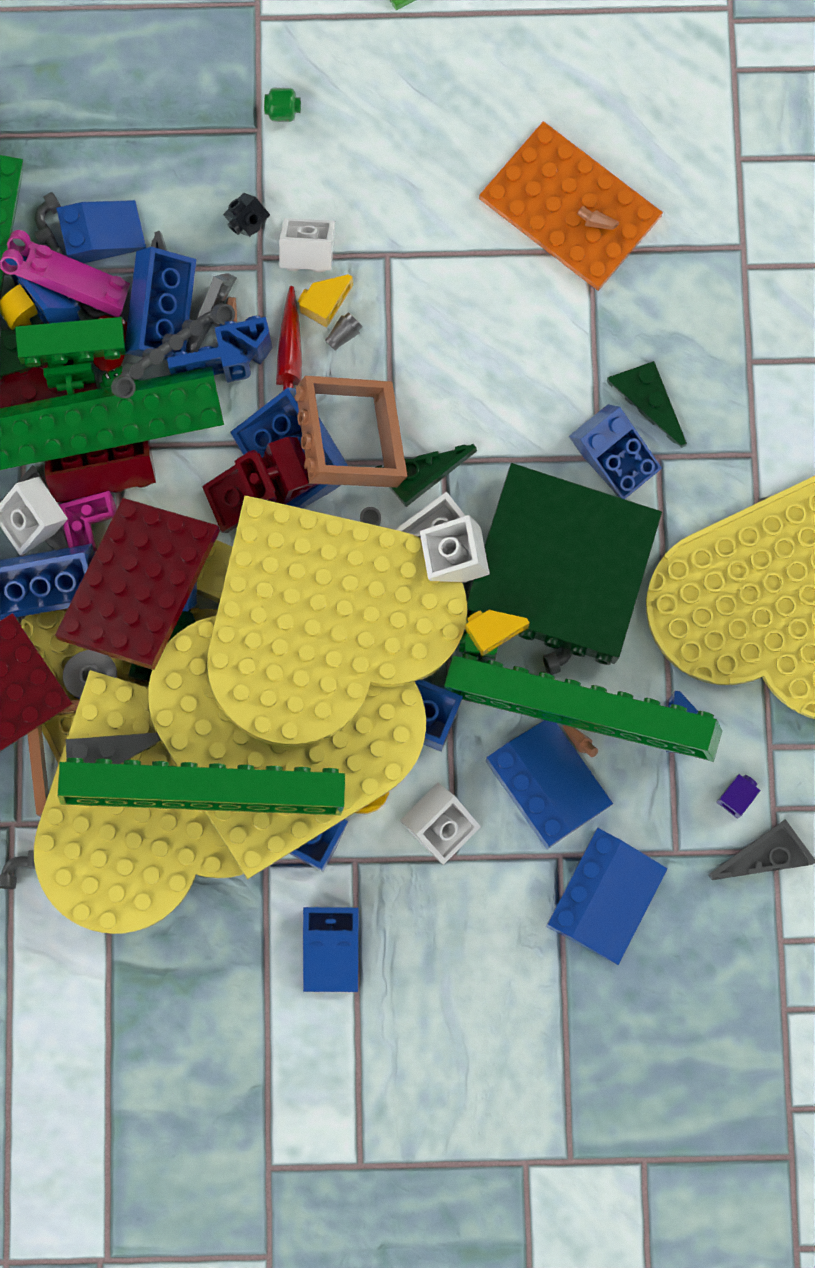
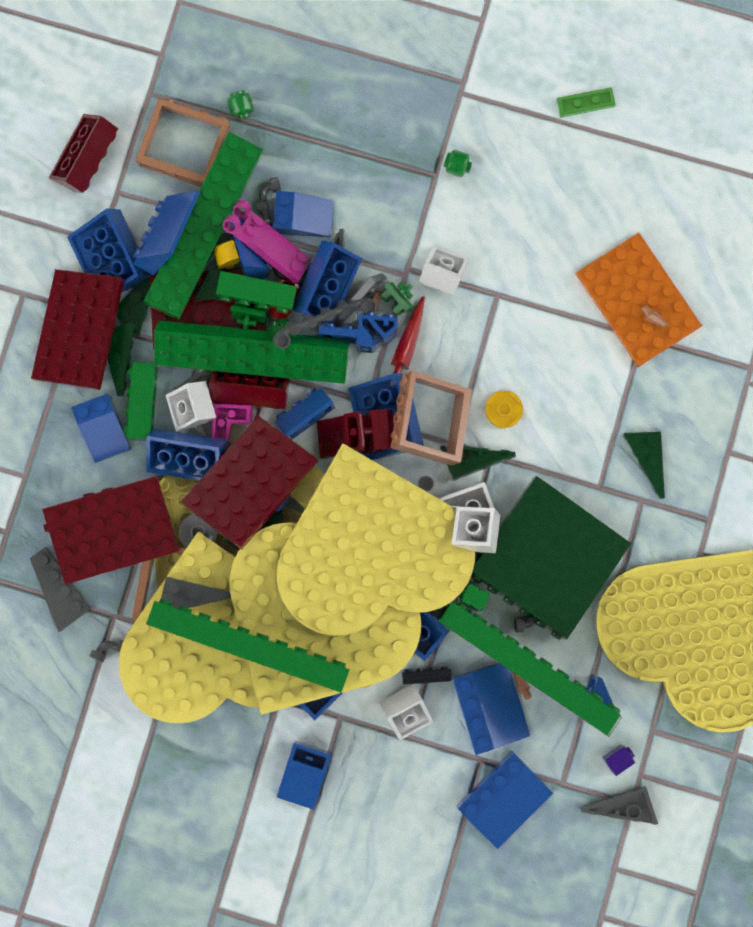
camera: 20 degrees right, 5 degrees up
black brick [223,193,270,237] -> none
yellow slope [298,274,353,328] -> none
flat silver cone [325,312,363,351] -> none
yellow slope [465,610,530,656] -> none
blue slope [569,404,662,499] -> none
none -> blue slope [275,388,335,440]
none -> green hips [380,282,414,316]
none -> black piece [402,666,452,685]
none -> yellow tile [485,391,523,429]

